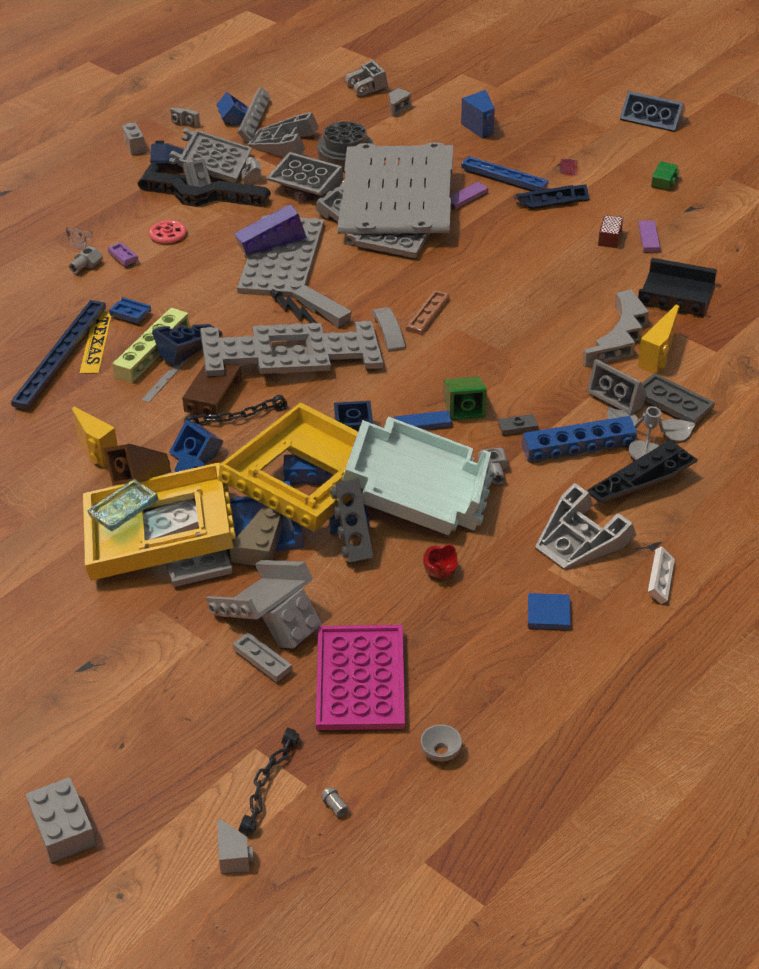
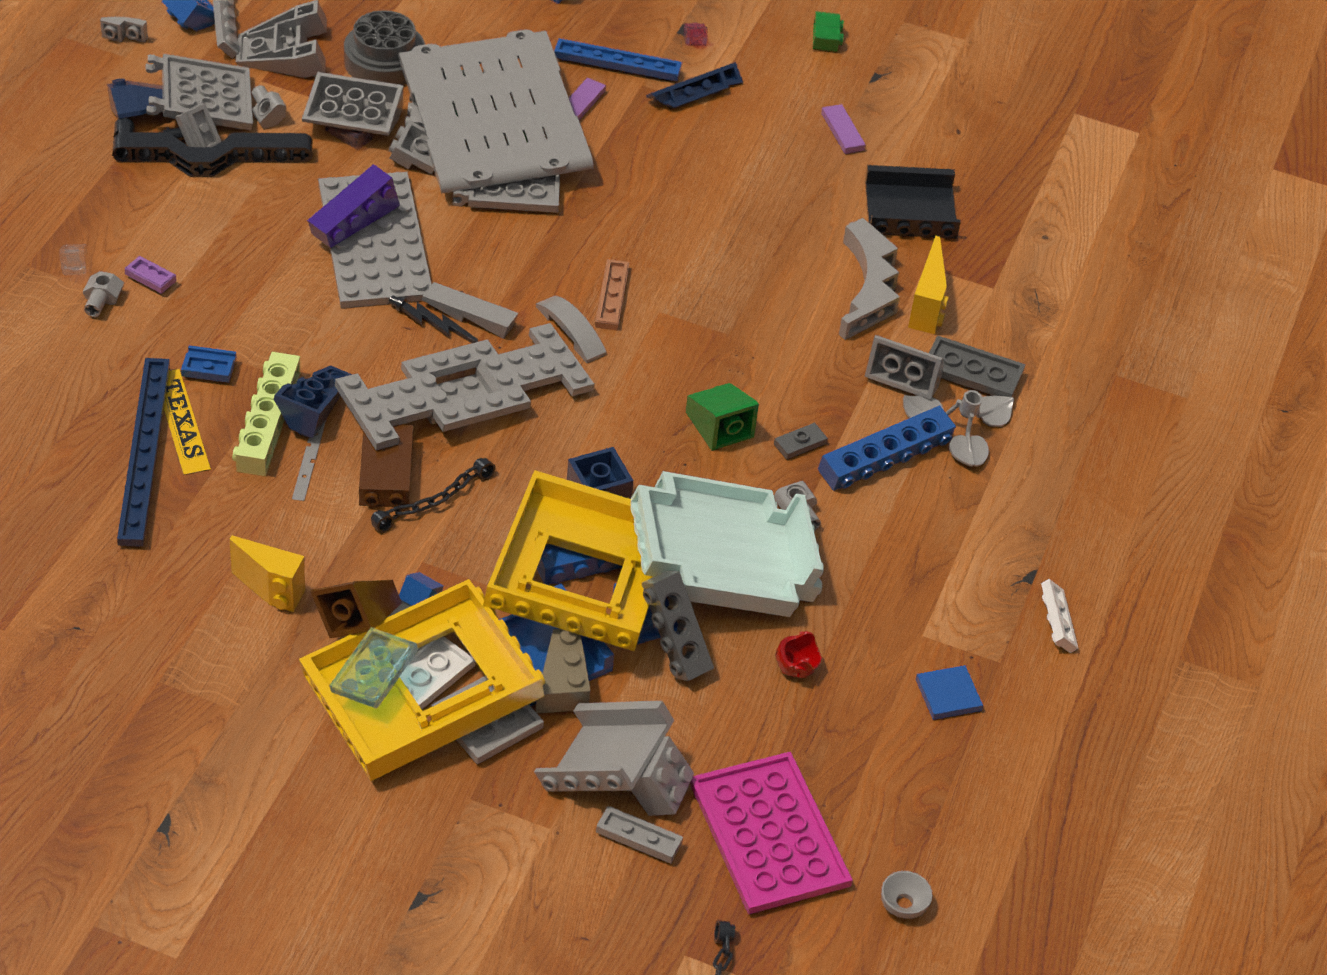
camera: 25 degrees left, 5 degrees up
light grey brick [122,123,146,155] -> none
coral plate [149,220,187,244] -> none
blue slope [169,420,224,464] -> none
blue tile [394,410,452,430] -> none
light grey wedge [535,483,636,570] -> none
black wedge [587,440,697,503] -> none
dark red panel [598,215,623,248] -> none

